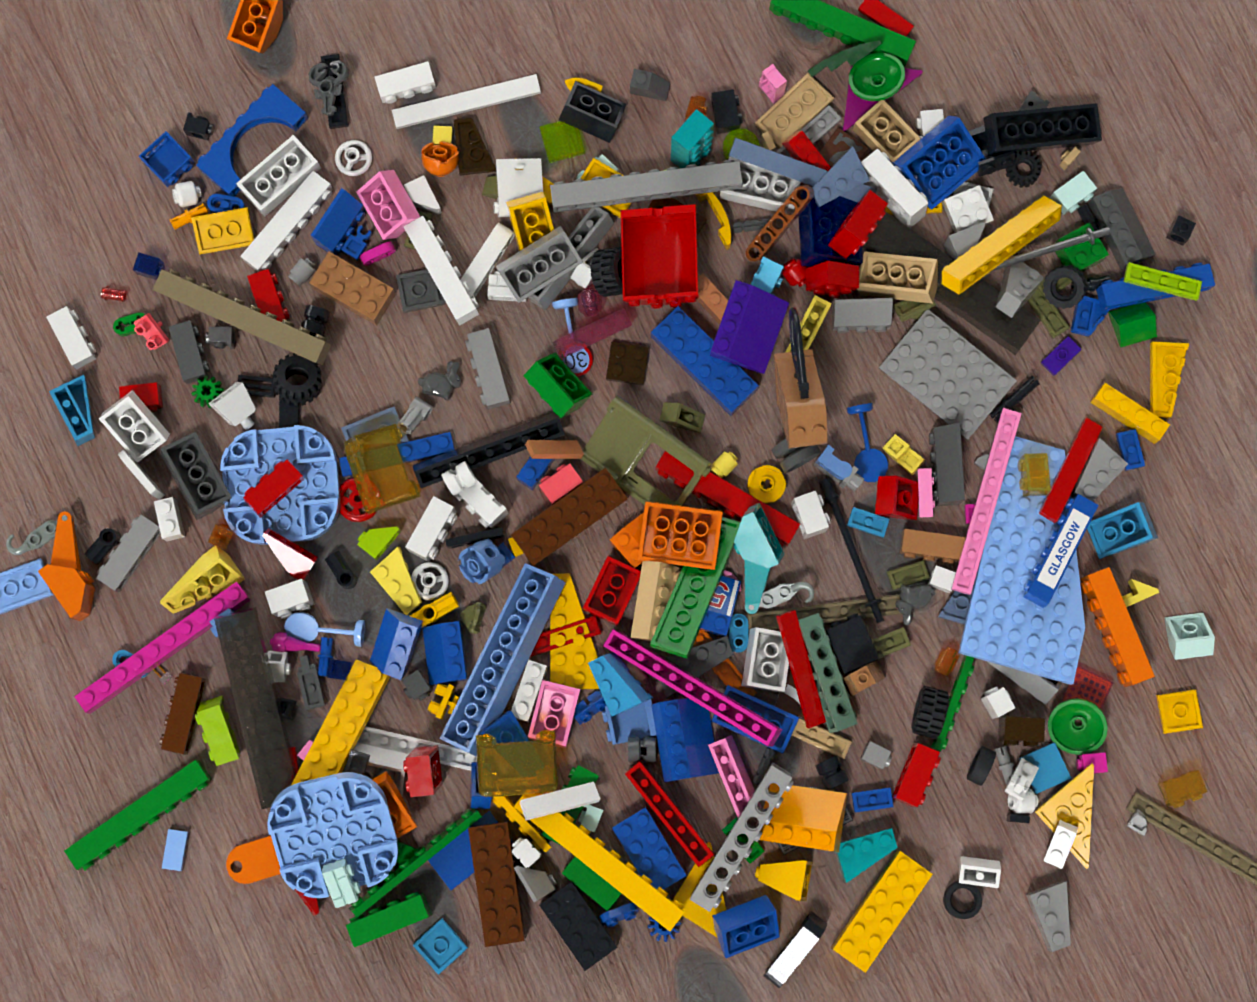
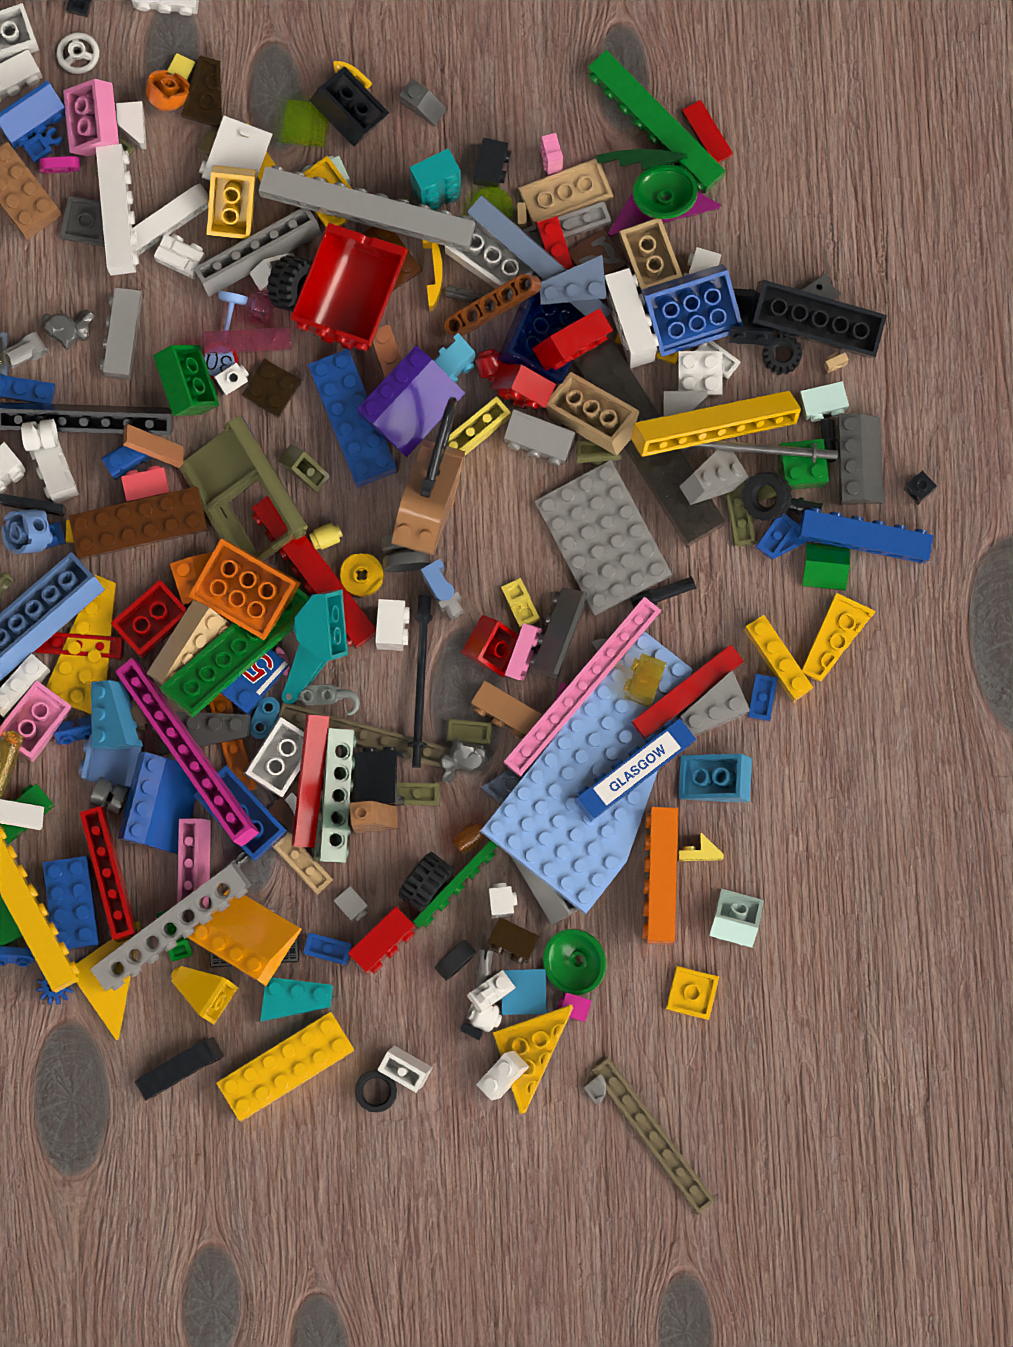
camera: 20 degrees right, 0 degrees up
white tile [392,74,541,129] -> none
light grey slope [496,226,583,303] -> none
light aqua brick [578,805,604,835] -> none
clear orange brick [685,96,708,121] -> none
blue slope [712,895,780,958] -> none
black wheel [815,755,849,790] -> none
blue piece [846,403,888,482] -> none
dark azure plate [847,507,890,538] -> none
white brick [928,566,956,593] -> none
light grey wedge [1026,881,1071,952] -> none
dark purple plate [1041,336,1082,376] -> none
clear pink tile [1061,666,1114,709] -> none
lime tile [1123,262,1202,301] -> none
clear yellow brick [1158,770,1208,808] -> none
none -> white brick [213,363,249,395]

